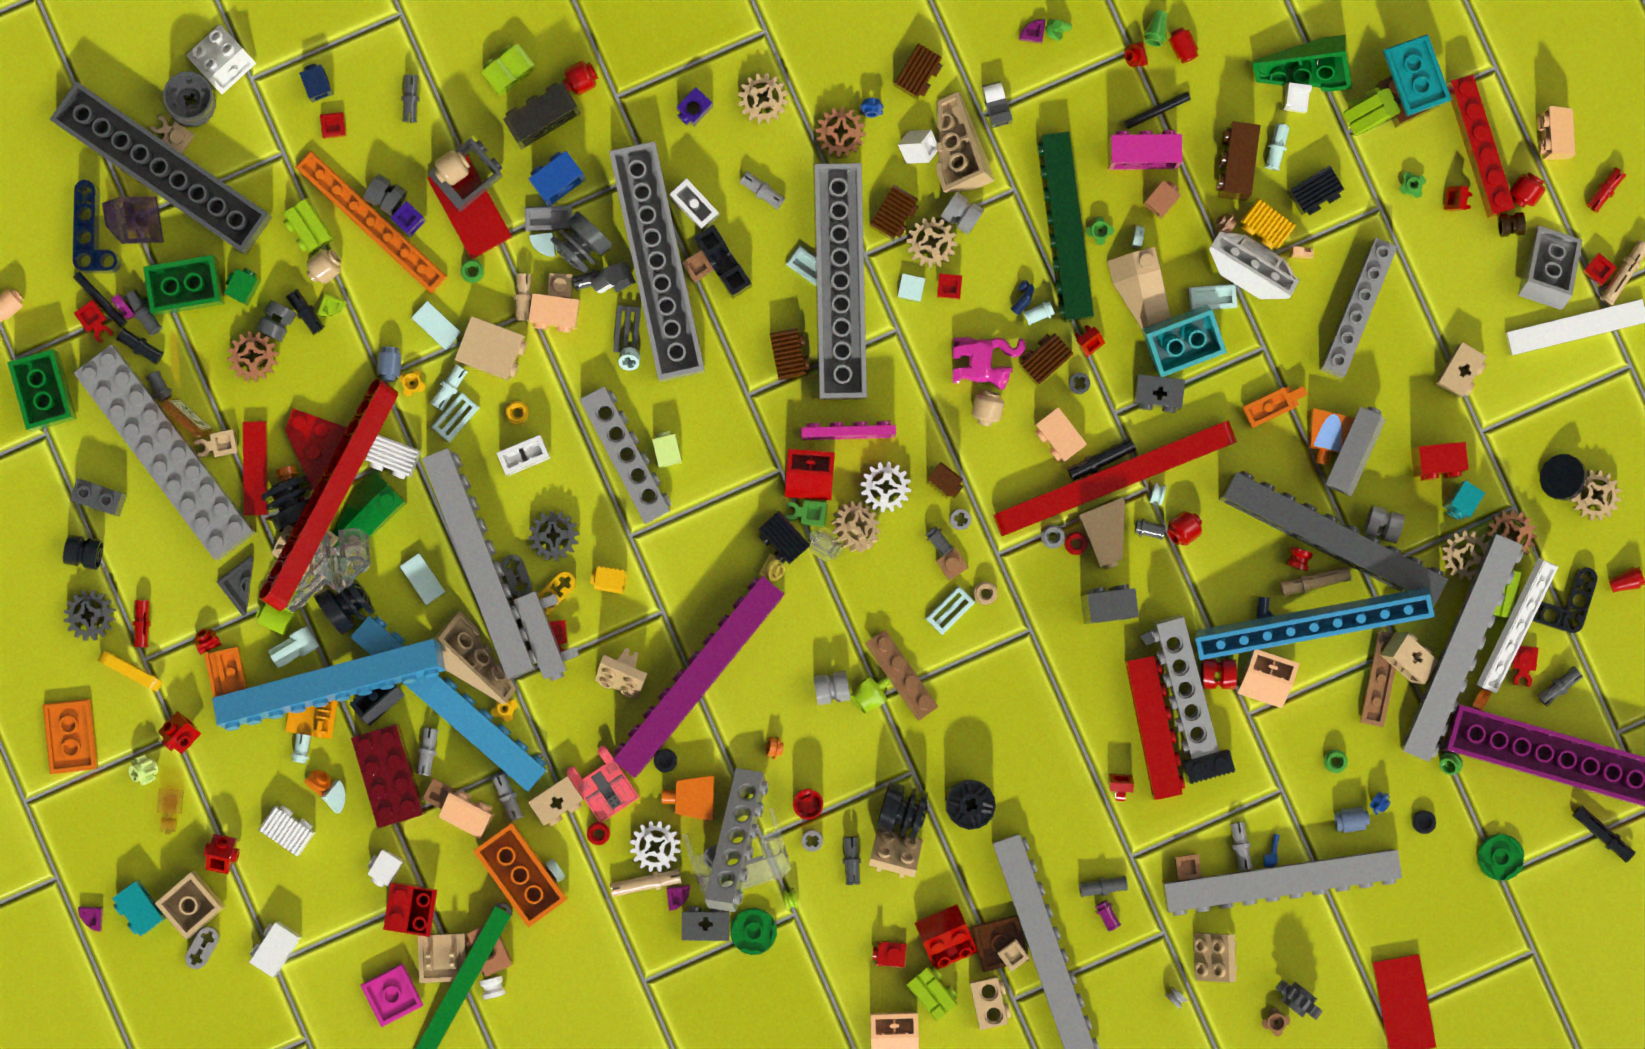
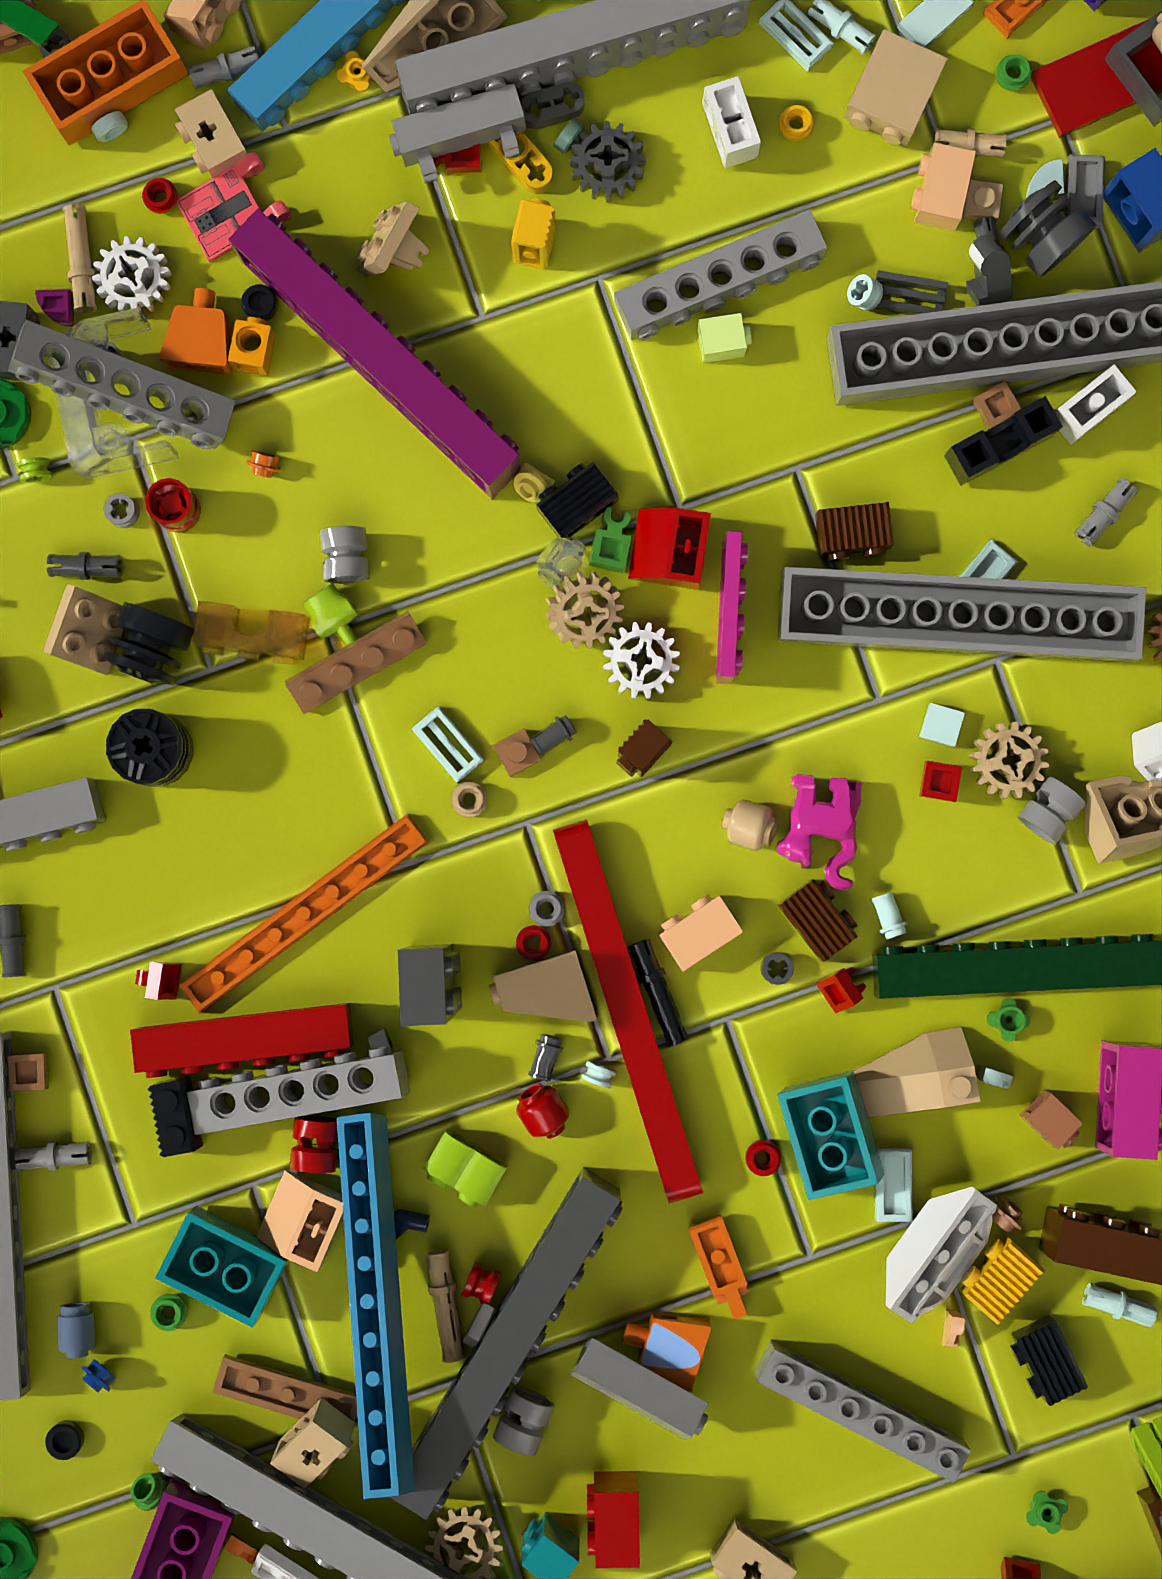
camera: 100 degrees right, 0 degrees up
reddish brown brick [870,185,919,241] -> none
light grey bush [949,509,971,530] -> none
dark blue arm [1010,280,1034,315] -> none
dark grey brick [1134,374,1185,413] -> none
blue hand [1263,834,1280,867] -> none
none -> teal brick [155,1205,289,1328]
none -> orange tile [179,814,429,1014]
none -> clear yellow arch [193,601,310,665]
none -> light orange brick [228,317,276,376]
none -> lime brick [423,1129,509,1207]
none -> light grey tile [462,1303,495,1348]
none -> sand green tile [553,117,585,154]
none -> red plate [745,1140,781,1176]

